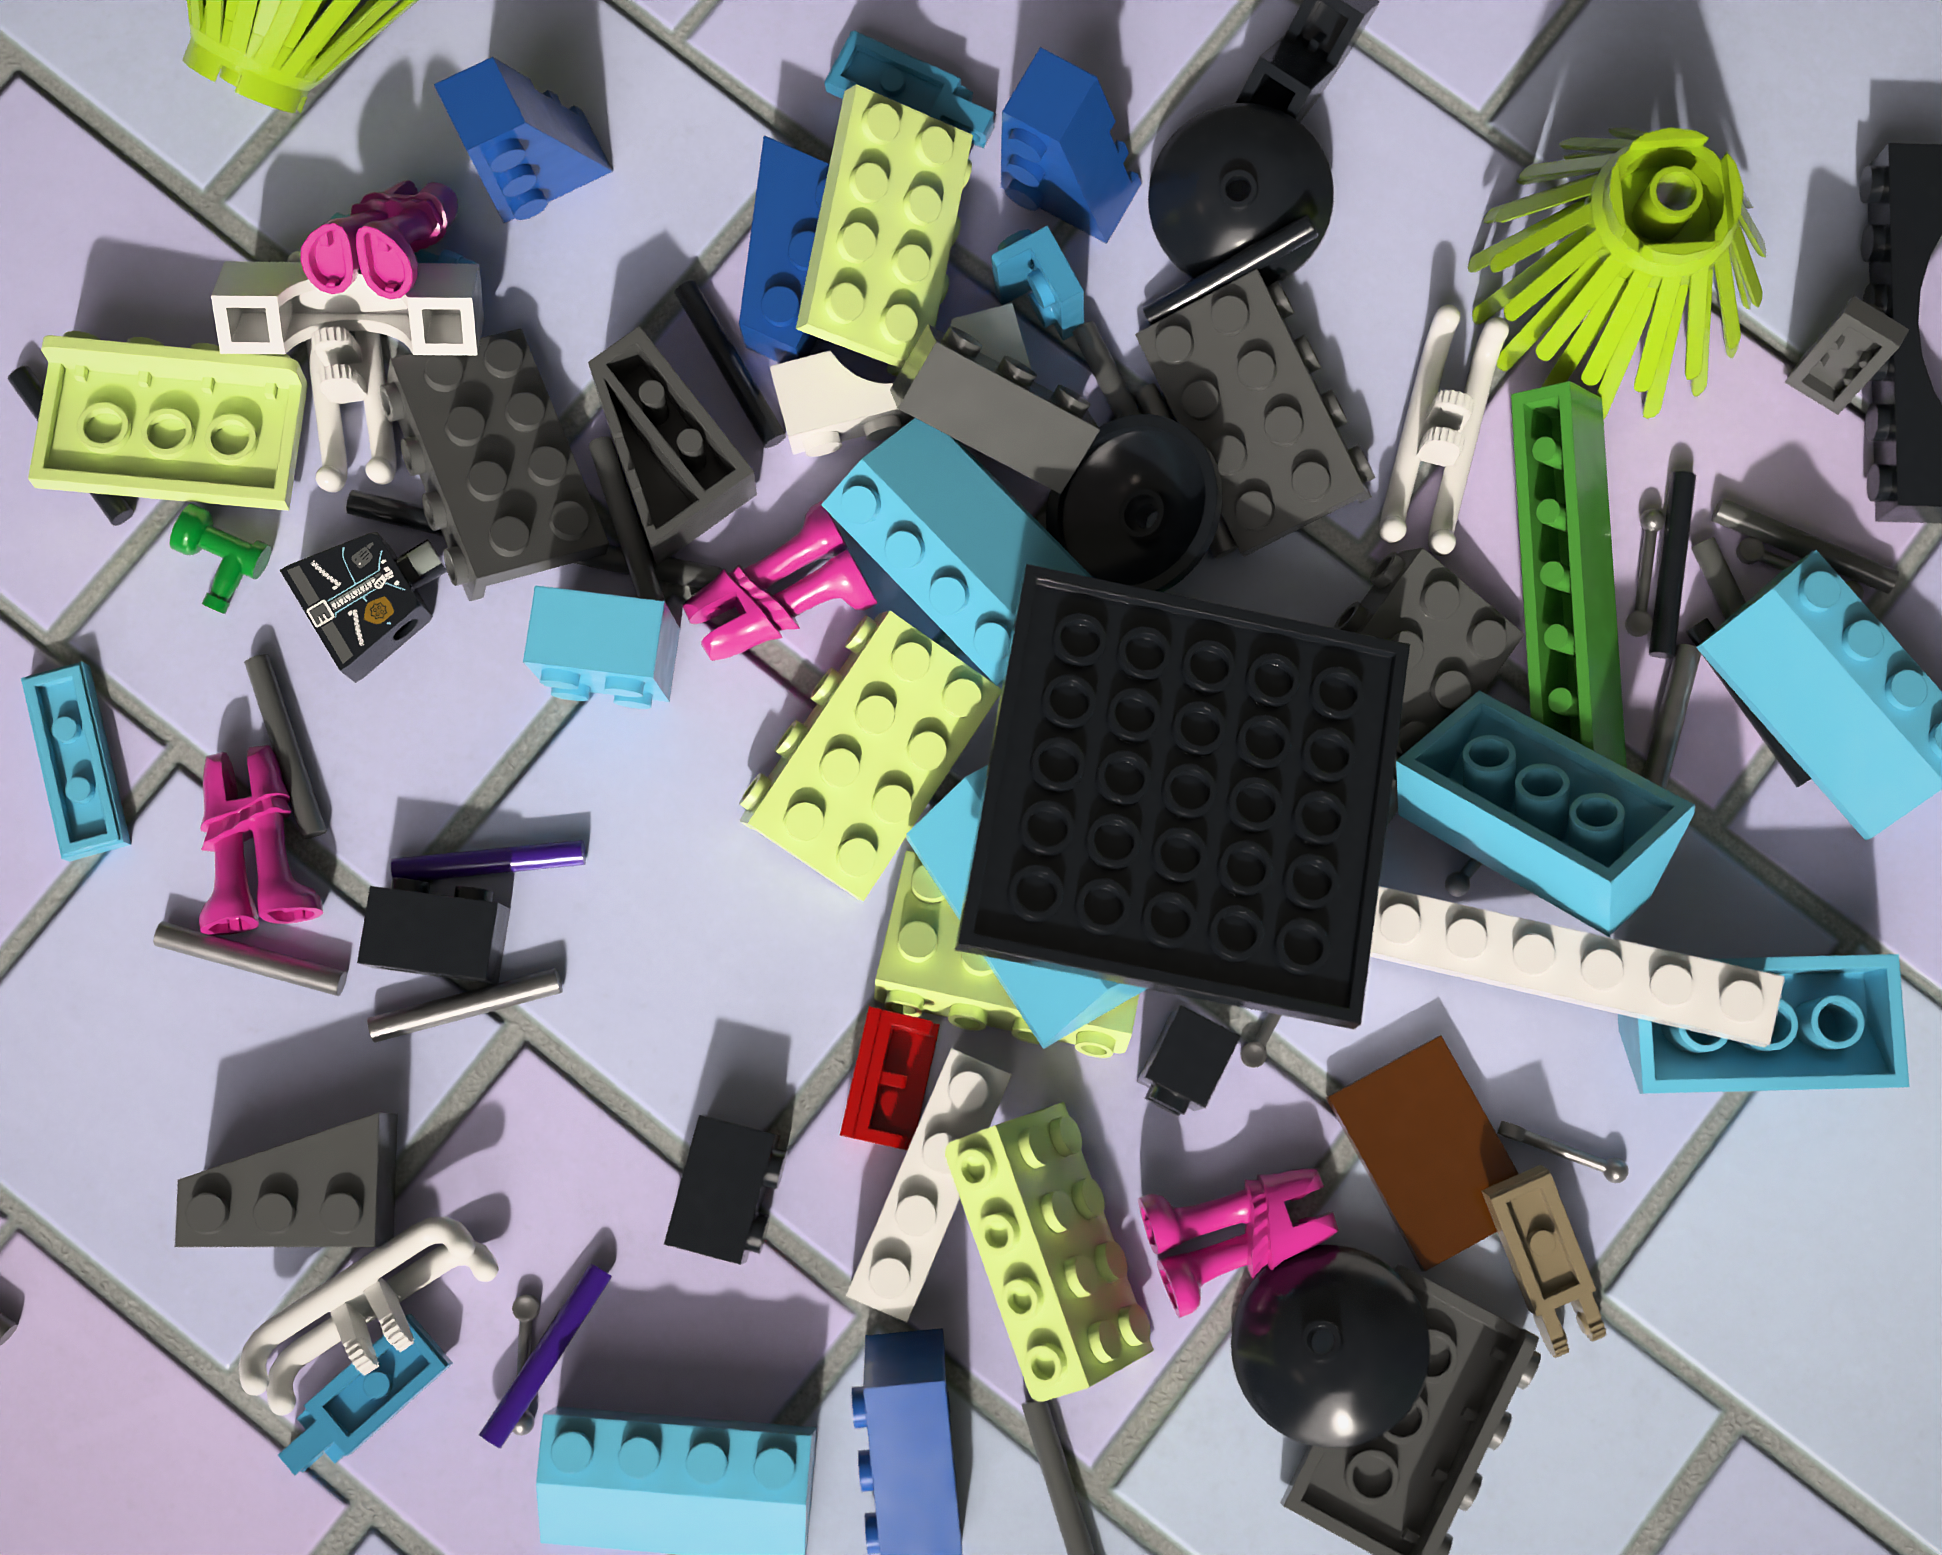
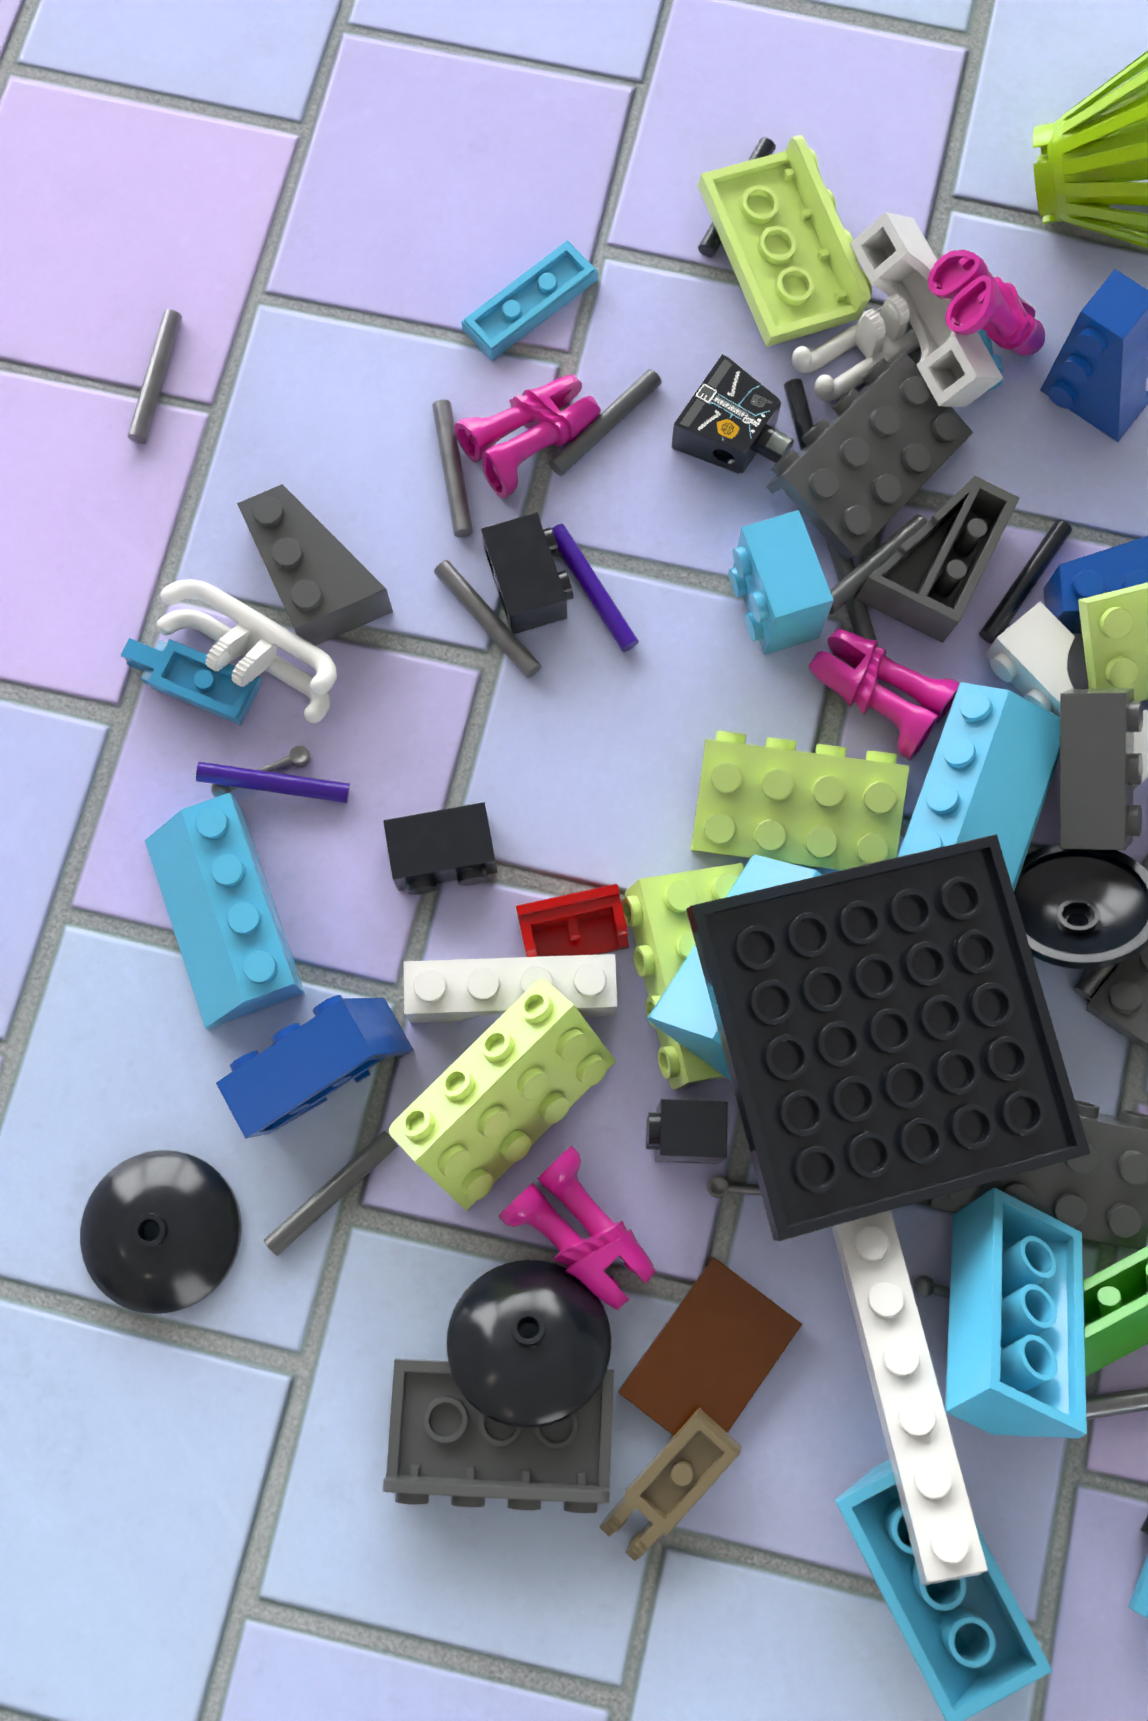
camera: 65 degrees right, 5 degrees down
green piece [170,503,272,614] -> none
flat silver hinge [1497,1121,1629,1184] -> none

